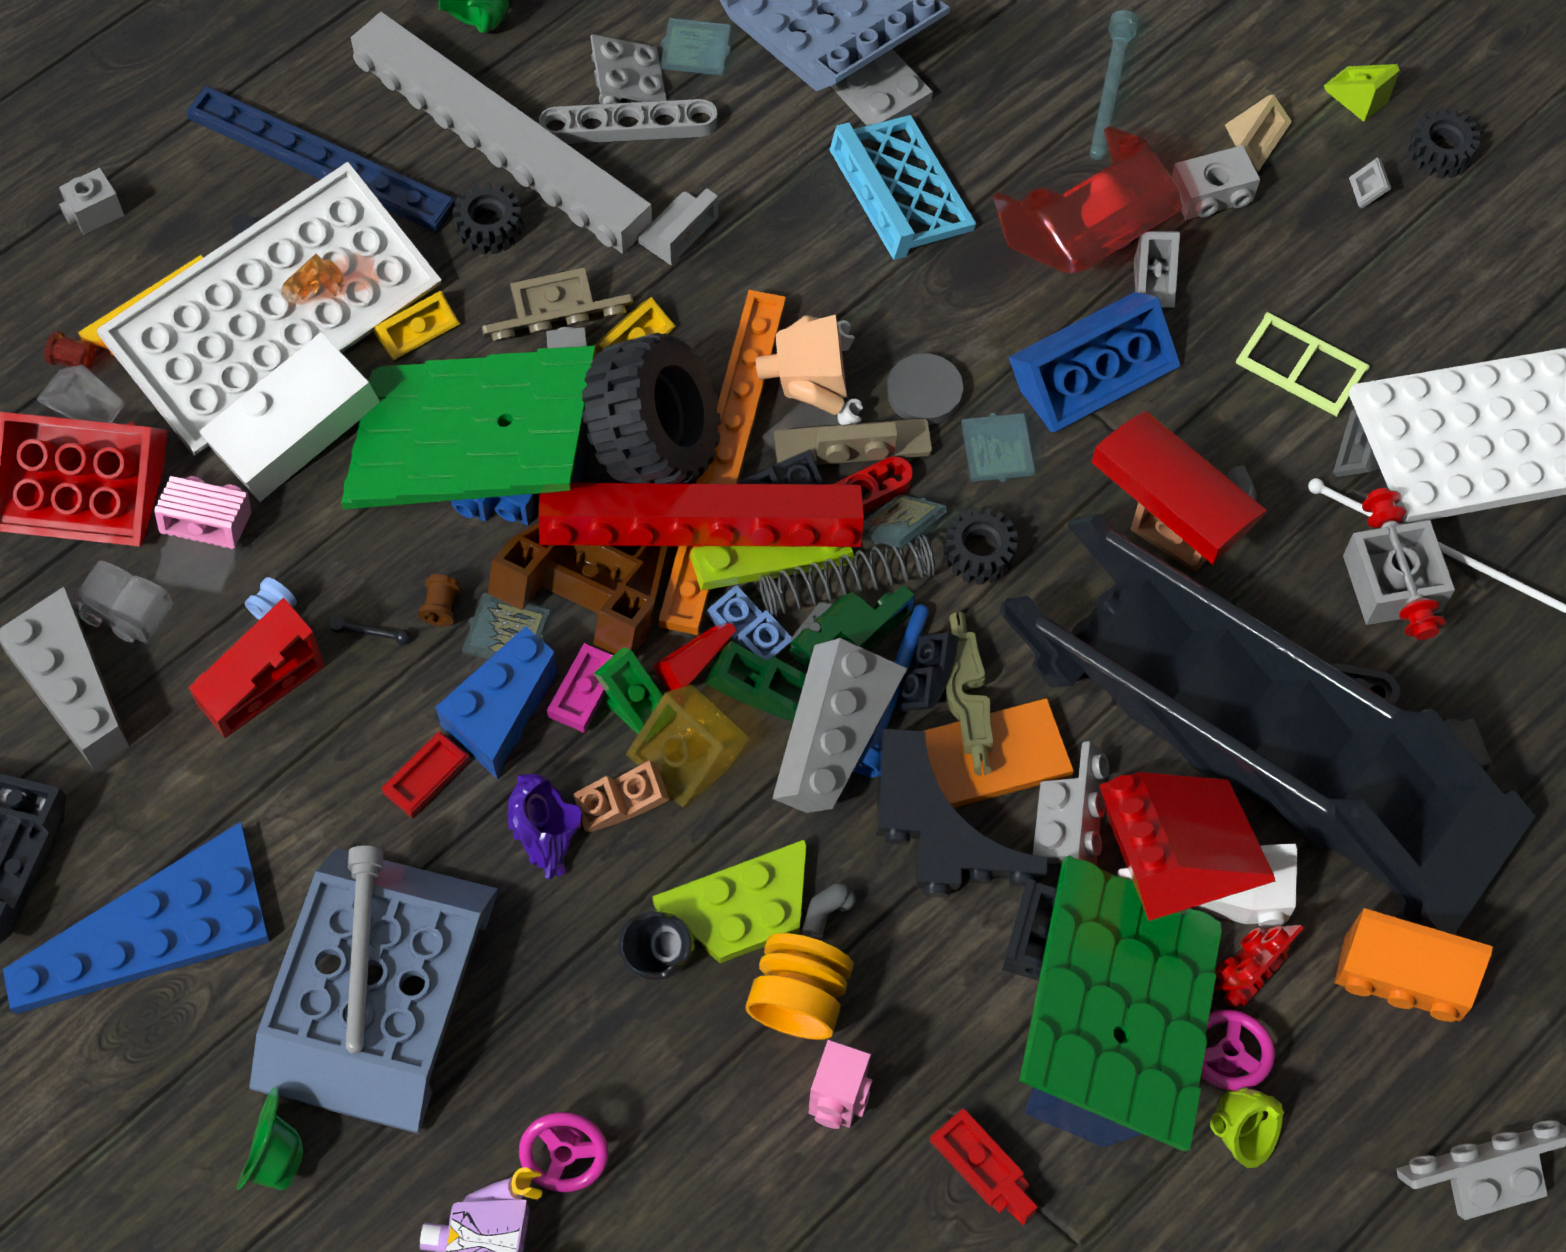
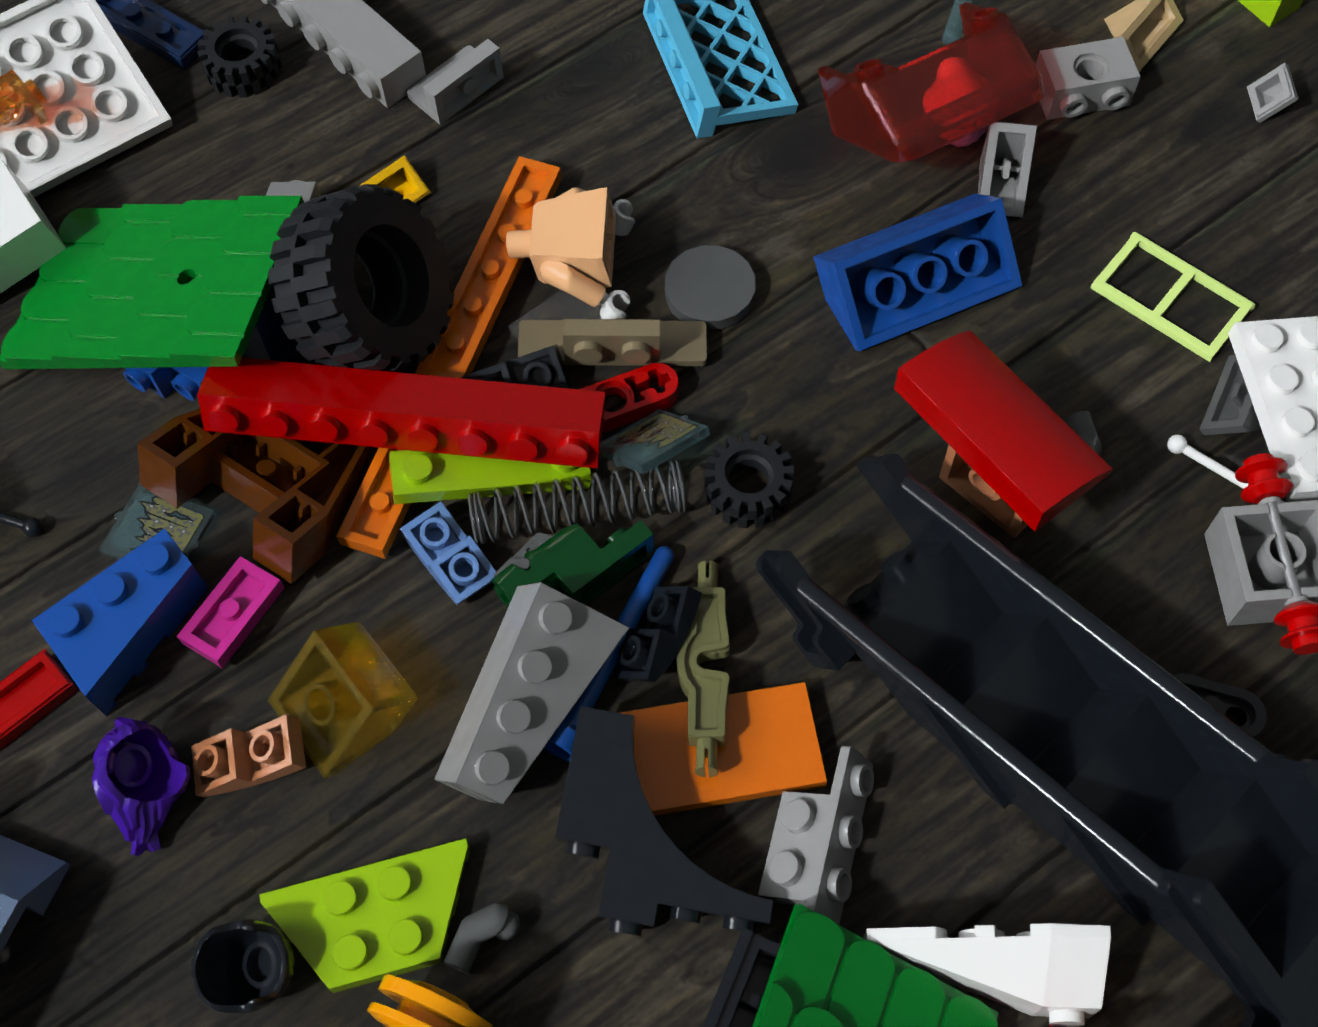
camera: 10 degrees right, 0 degrees up
yellow slope [373,291,460,360] -> none
reddish brown bush [418,574,462,627] -> none
dark tan bracket [482,267,633,342] -> none
green slope [593,647,673,737] -> none
red slope [653,623,736,693] -> none
dark green slope [705,641,806,722] -> none
clear light blue piece [961,413,1035,482] -> none
red slope [1099,772,1276,921] -> none

